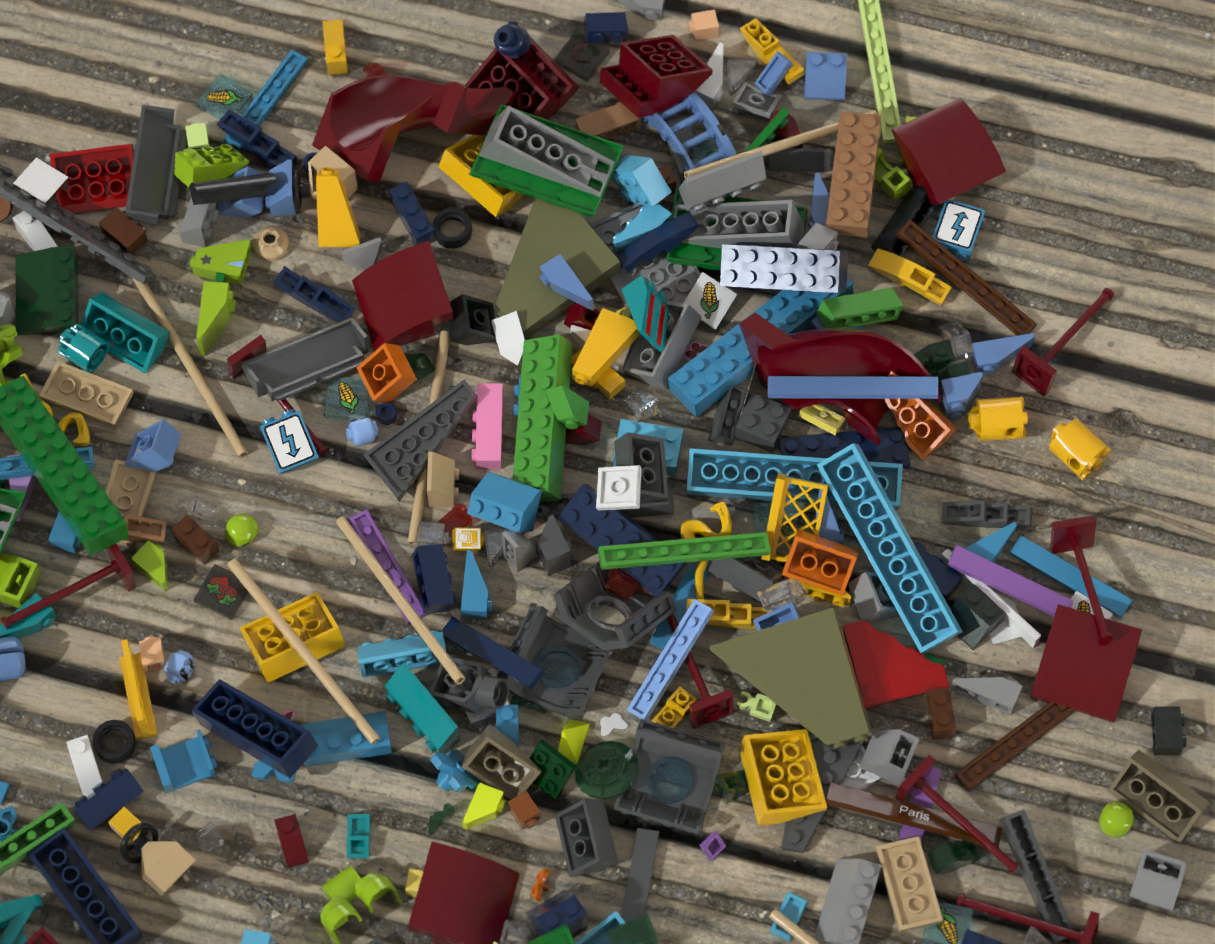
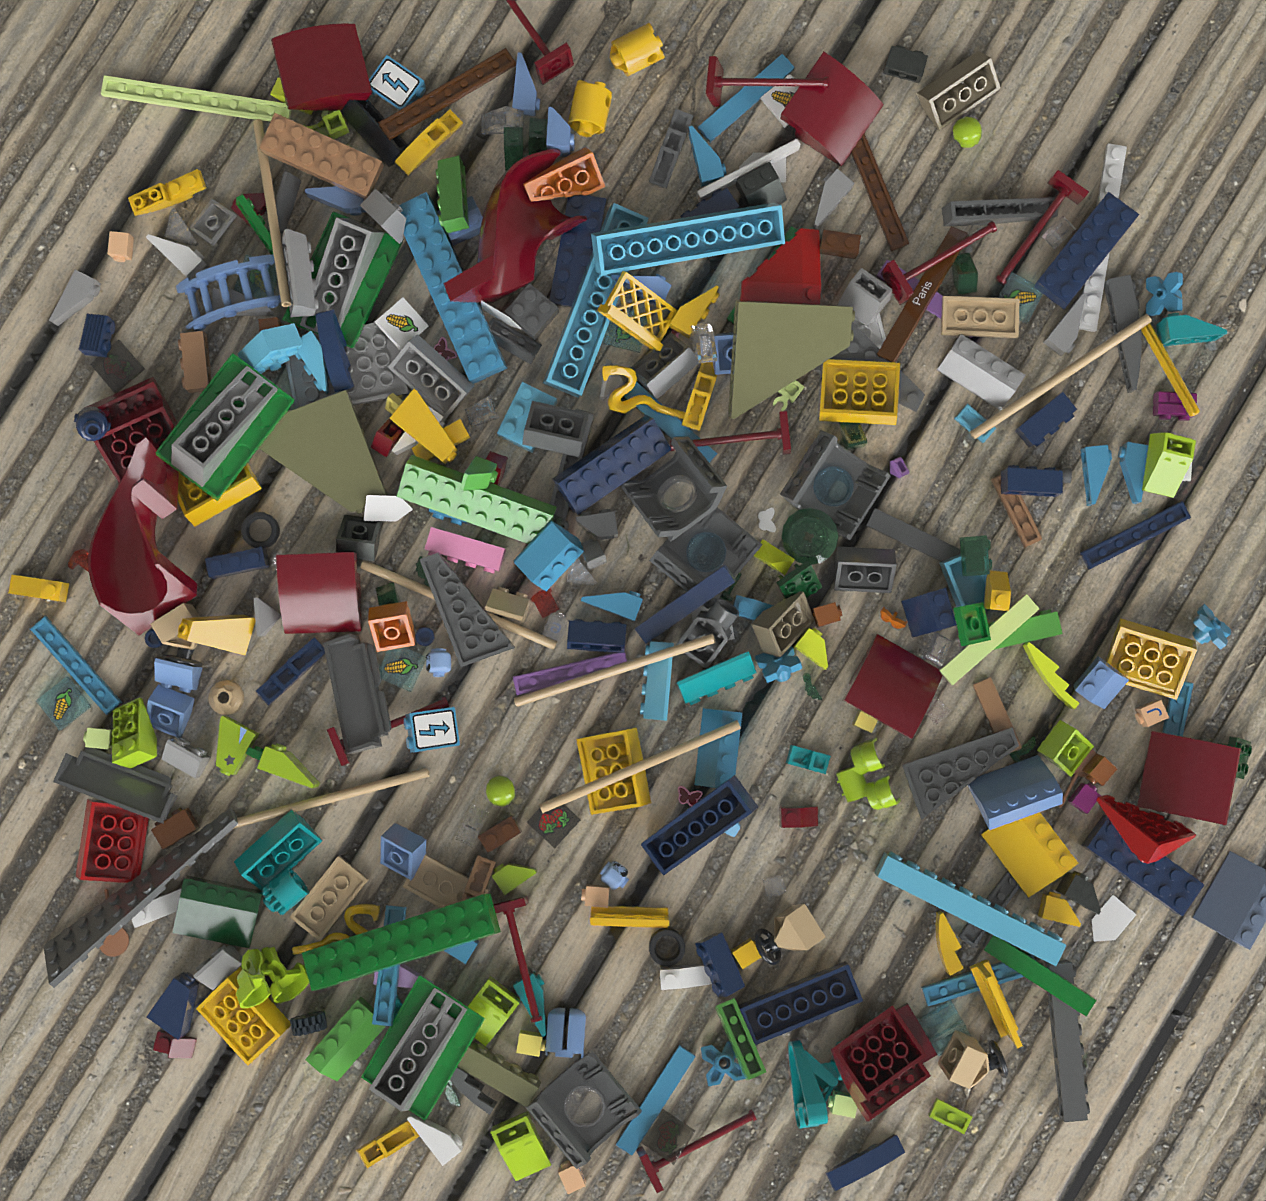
camera: 80 degrees left, 20 degrees up
white sticker [13,157,68,203] -> none
dark azure panel [150,729,218,793] -> none
black brick [189,173,277,205] -> none
dark blue slope [217,109,297,167] -> none
yellow brick [452,528,484,552] -> none
medium blue slope [539,254,596,310] -> none
white tile [596,465,642,511] -> none
bright green plate [598,532,771,570] -> none
dark red slope [600,35,713,118] -> none
clear red tile [604,568,639,600] -> none
teal slope [621,275,669,352] -> none
light blue plate [627,599,714,720] -> none
yellow slope [652,687,697,728] -> none
brick [720,244,848,293] -> none
medium blue tile [754,51,793,96] -> none
medium blue tile [768,376,938,399] -> none
orange slope [782,529,859,596] -> none
light yellow plate [799,404,846,435] -> none
medium blue slope [804,52,847,101] -> none
light grey slope [848,572,899,623] -> none
medium lavender tile [947,545,1073,616] -> none
light grey slope [1129,850,1187,911] -> none

